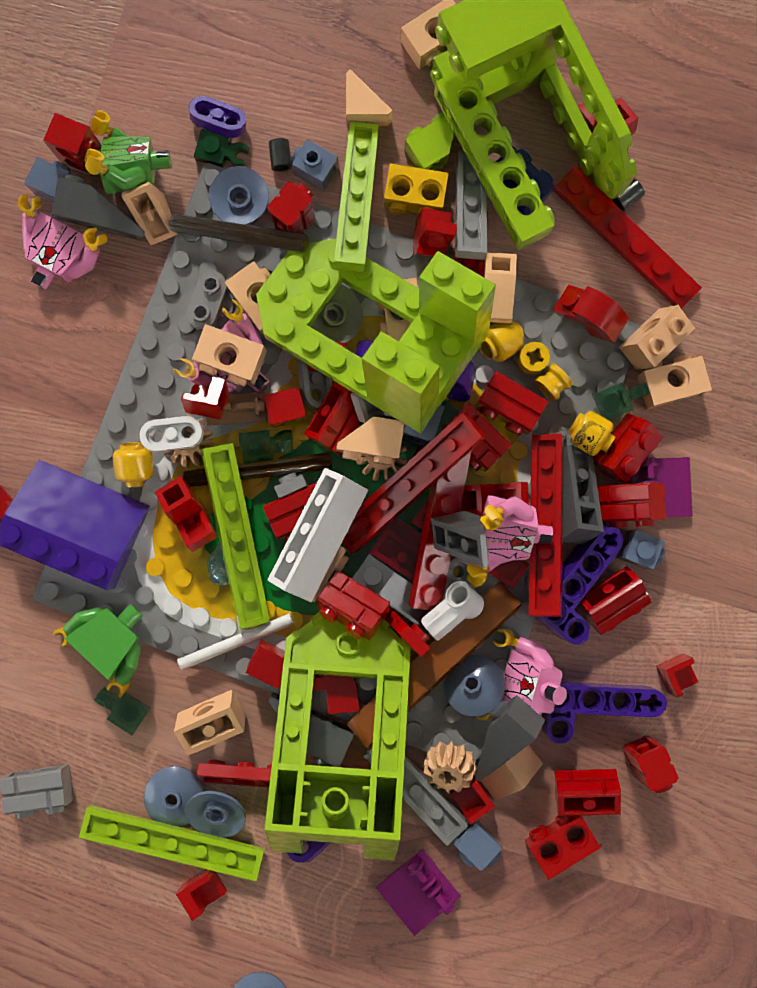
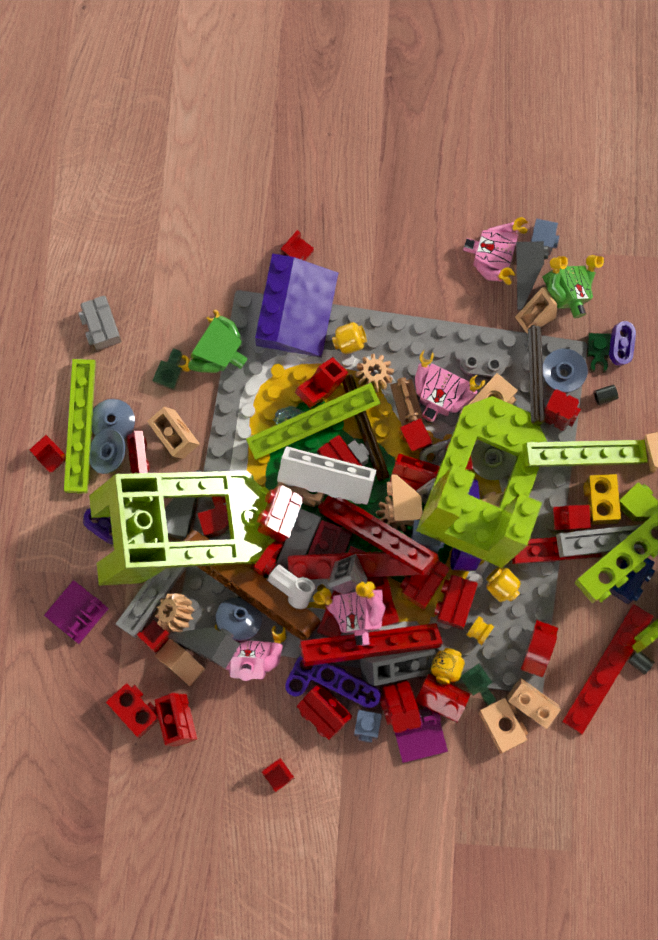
camera: 80 degrees right, 10 degrees down
red brick [43,113,102,175] -> none
white plate [140,416,204,452] -> none
white bar [177,613,295,670] -> none
red panel [181,376,229,420] -> none
light nougat brick [192,324,267,387] -> none
clear green plate [239,430,294,463] -> none
red panel [245,639,285,688] -> none
sand blue brick [291,139,339,192] -> none
sand blue brick [453,820,503,871] -> none
light nougat slope [484,252,517,323] -> none
yellow wheel [517,342,550,376] -> none
dark purple beam [542,682,667,744] -> none
red brick [622,735,679,793] -> none

